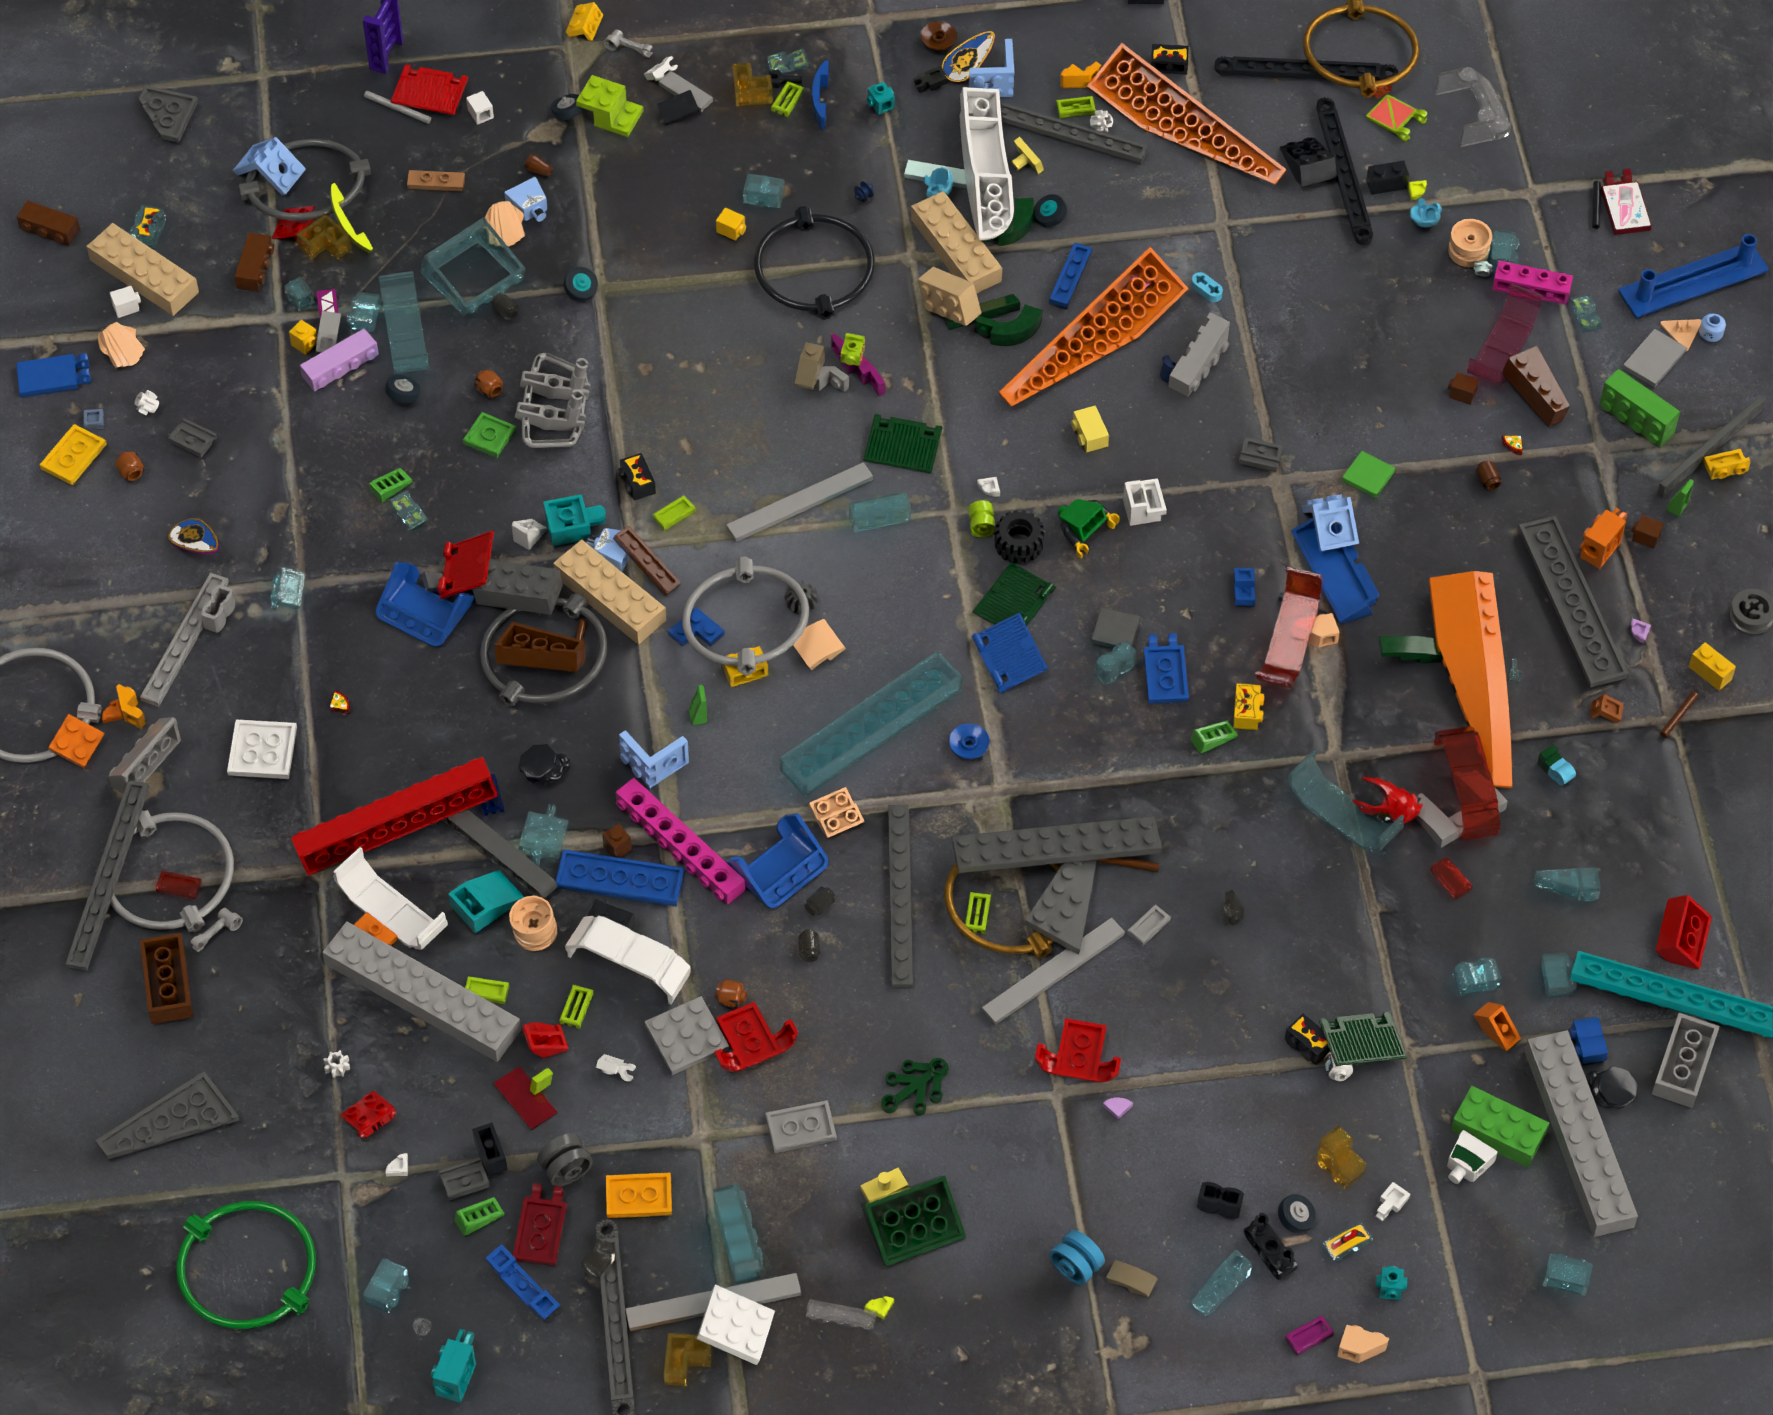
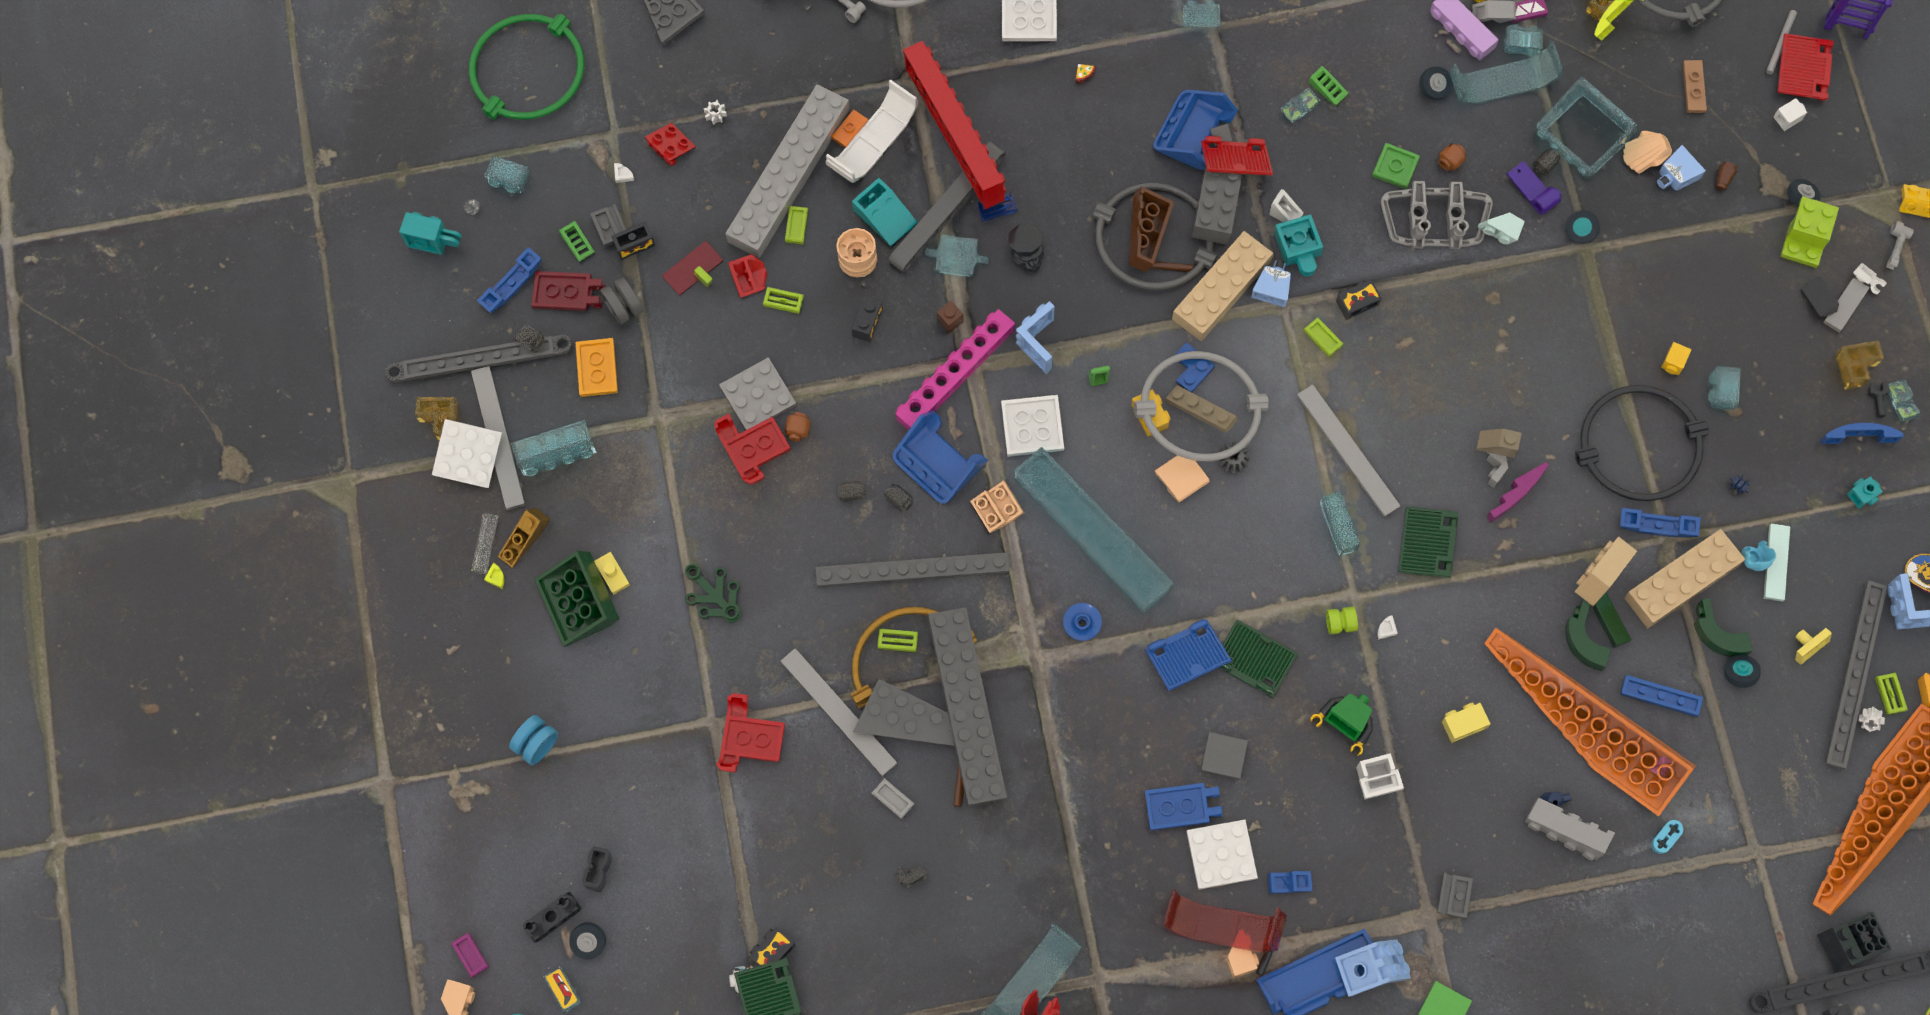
camera: 90 degrees right, 15 degrees up
blue tile [555,849,685,907] -> none
white windscreen [565,915,691,1005] -> none
white plate [596,1054,636,1081] -> none
reddish brown tile [613,525,681,596] -> none
light grey tile [765,1100,837,1153] -> none
lime tile [771,82,804,117] -> none
lime brick [841,333,865,366] -> none
pearl dark grey plate [913,66,948,92] -> none
white slope [960,87,1014,240] -> none
black tyre [995,510,1044,564] -> none
clear light blue brick [1095,641,1136,684] -> none
lavender tile [1103,1097,1133,1119] -> none
dark tan slope [1106,1260,1158,1297] -> none
bright green slope [1191,720,1238,753] -> none
clear light blue slope [1191,1249,1252,1317] -> none
yellow brick [1233,684,1264,730] -> none
clear yellow brick [1316,1125,1366,1189] -> none
none -> pearl gold slope [498,508,551,568]
none -> white plate [1001,395,1064,457]
none -> dark tan plate [1165,385,1238,434]
none -> white plate [1186,820,1258,890]
none -> light aqua slope [1478,213,1525,245]
none -> dark purple door [1506,161,1561,215]
none -> blue slope [1620,508,1701,537]

